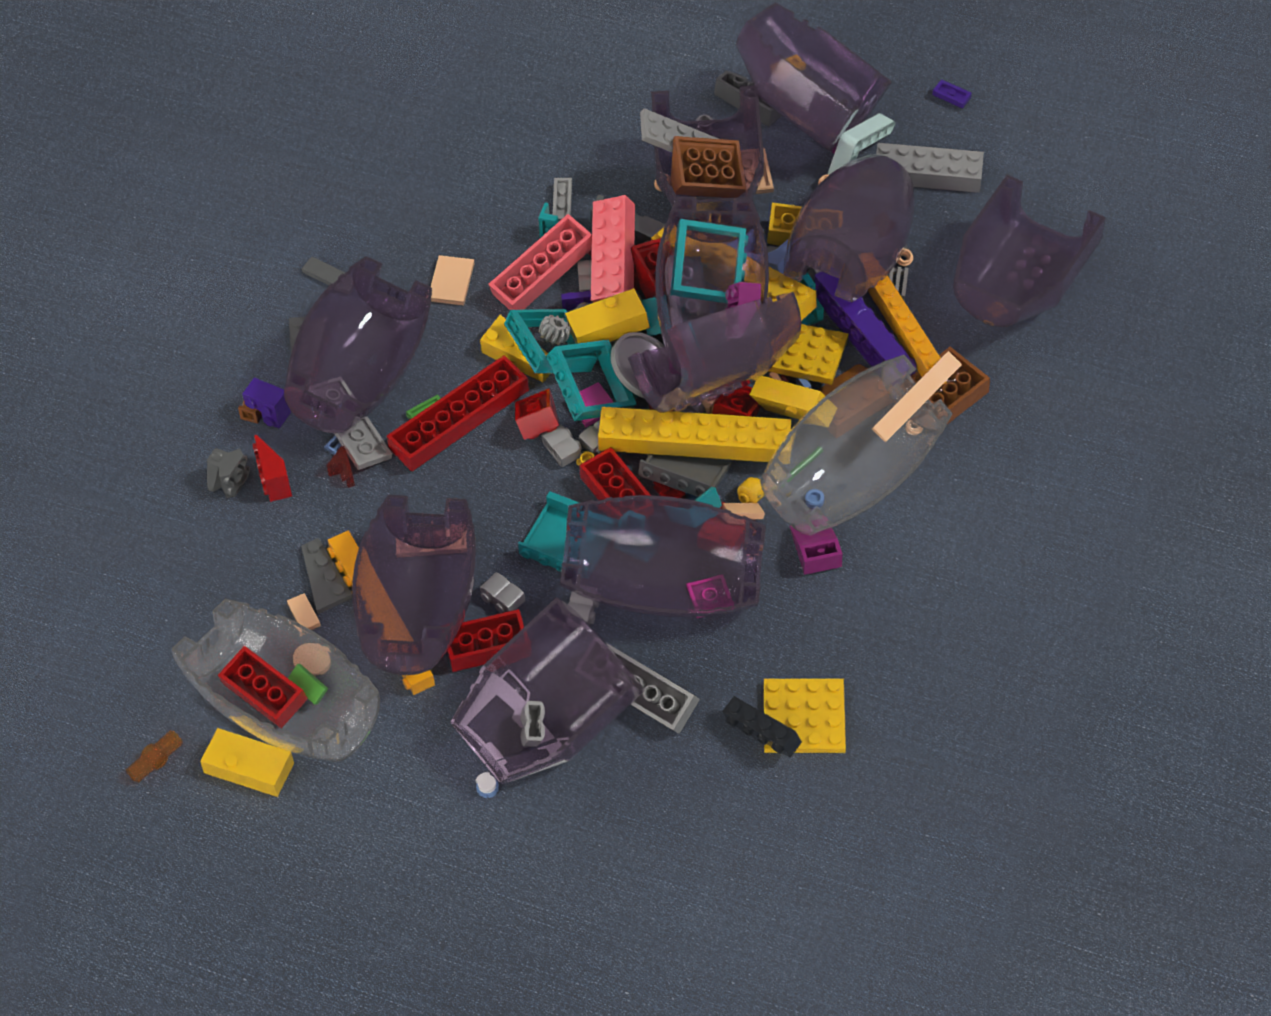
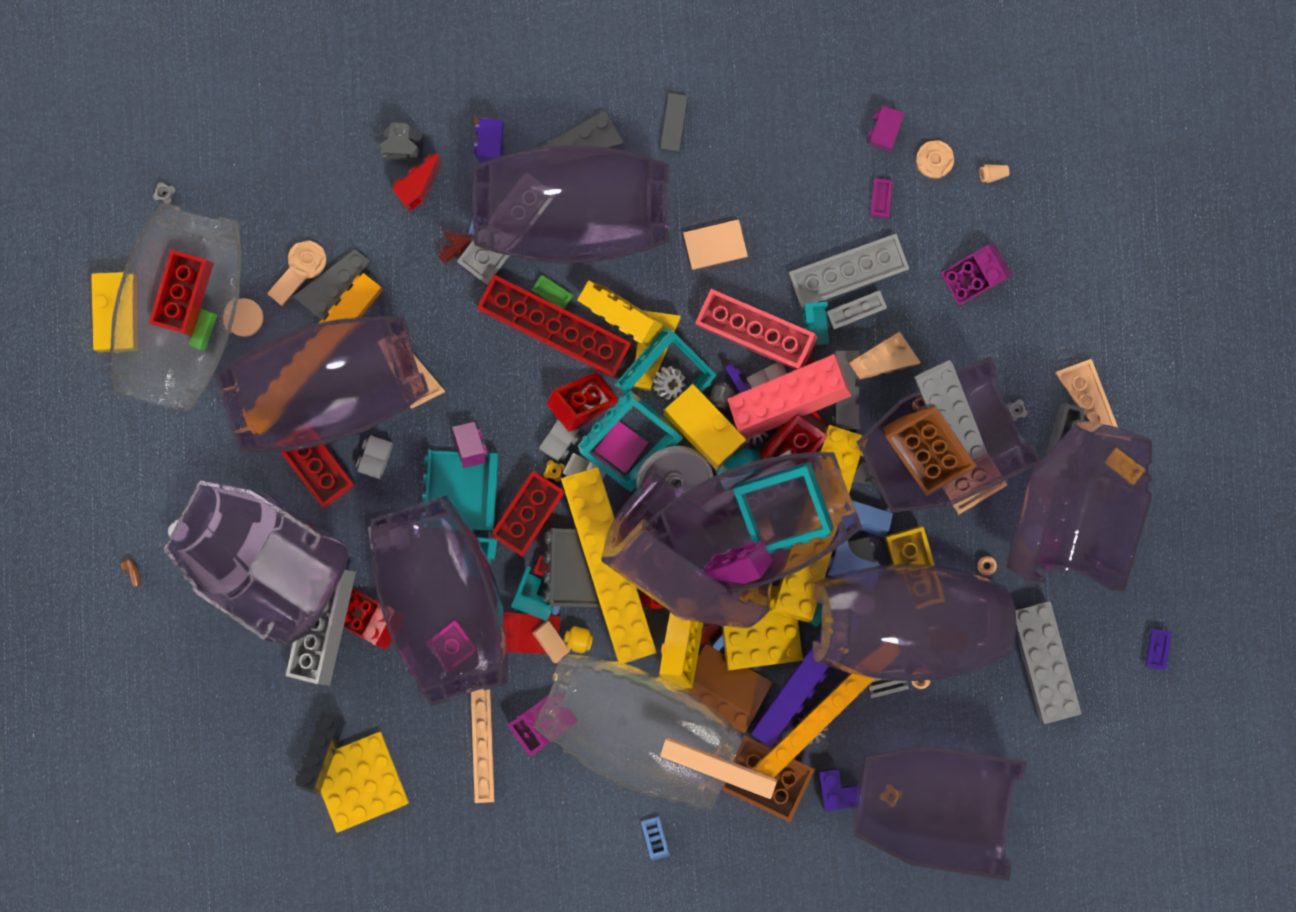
camera: 65 degrees right, 30 degrees up
clear orange piece [126,730,183,783] -> none
light grey brick [520,701,545,747] -> none
medium blue tile [805,489,824,509] -> none
light aqua beam [828,113,895,184] -> none
none -> dark orange arm [121,559,142,586]
none -> light grey plate [153,182,175,204]
none -> light nougat tile [288,241,326,278]
none -> red slope [344,588,405,650]
none -> brick [452,422,488,468]
none -> light nougat tile [471,686,495,803]
none -> yellow wedge [577,280,663,344]
none -> medium blue slope [641,816,670,861]
none -> light grey plate [788,234,909,309]
none -> dark purple brick [818,768,864,811]
none -> light nougat wing [849,332,921,379]
none -> magenta brick [867,106,904,152]
none -> magenta tile [870,178,893,219]
none -> light nougat tile [916,140,954,179]
none -> magenta slope [941,243,1013,306]
none -> light nougat cone [979,165,1009,183]
none -> light nougat wing [1055,359,1119,437]

